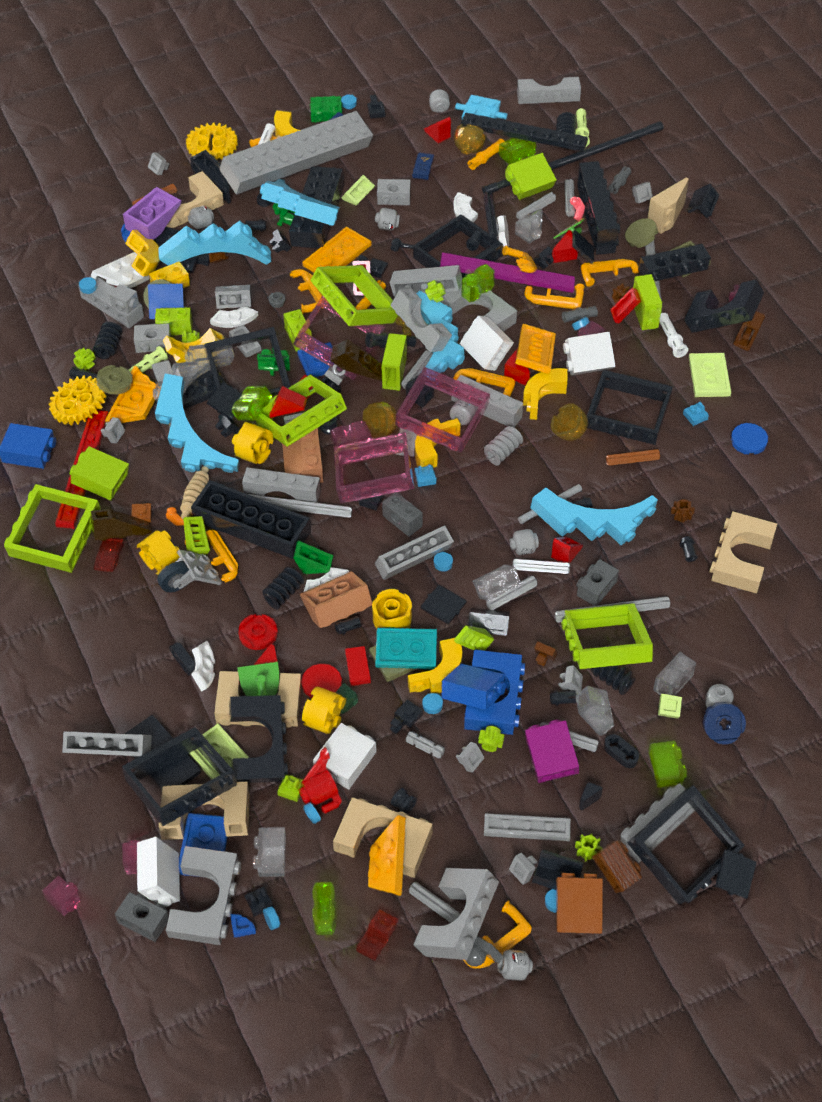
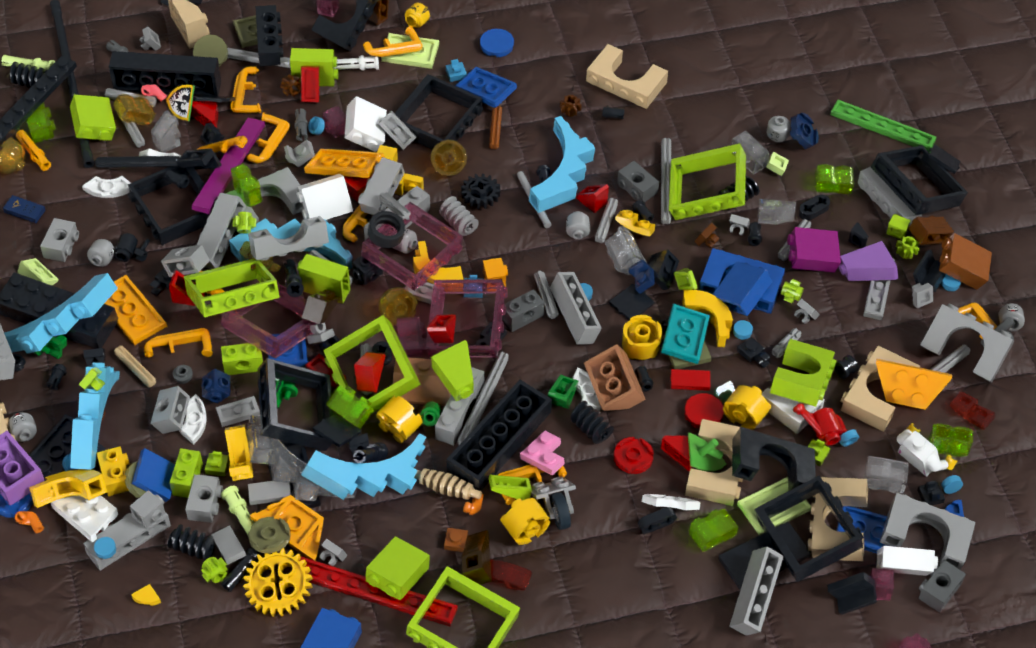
camera: 80 degrees left, 0 degrees up
none -> orange arm [15,511,44,533]
none -> lime tile [79,367,105,391]
none -> clear yellow brick [113,94,156,125]
none -> black brick [114,233,138,262]
none -> tan axle [114,345,156,388]
none -> yellow tile [131,584,161,606]
none -> light grey brick [161,245,210,277]
none -> black panel [176,148,222,170]
none -> dark blue brick [201,369,231,404]
none -> light grey tile [211,525,246,565]
none -> light grey bracket [284,140,315,167]
none -> black pin [353,442,388,463]
none -> light grey brick [358,157,405,215]
none -> light orange piece [363,26,423,57]
none -> black tyre [368,211,405,248]
none -> light grey plate [378,111,416,150]
none -> light grey axle [379,192,411,220]
none -> yellow head [405,3,430,28]
none -> green brick [420,401,442,426]
none -> red slope [427,315,456,343]
none -> lime slope [431,340,474,402]
none -> blue tile [455,67,517,108]
none -> black gear [461,173,500,209]
none -> light orange brick [483,258,508,290]
none -> bright pink plate [520,431,565,475]
none -> light grey axle [534,271,559,319]
none -> yellow slope [615,210,655,237]
none -> dark blue bracket [628,260,655,294]
none -> black pin [632,200,654,222]
none -> clear neon green brick [689,508,738,552]
none -> lime arch [770,339,837,407]
none -> black panel [827,572,877,615]
none -> bright green tile [830,100,936,152]
none -> medium lavender slope [839,241,898,281]
none -> lime slope [886,214,910,240]
none -> white torso [897,423,958,477]

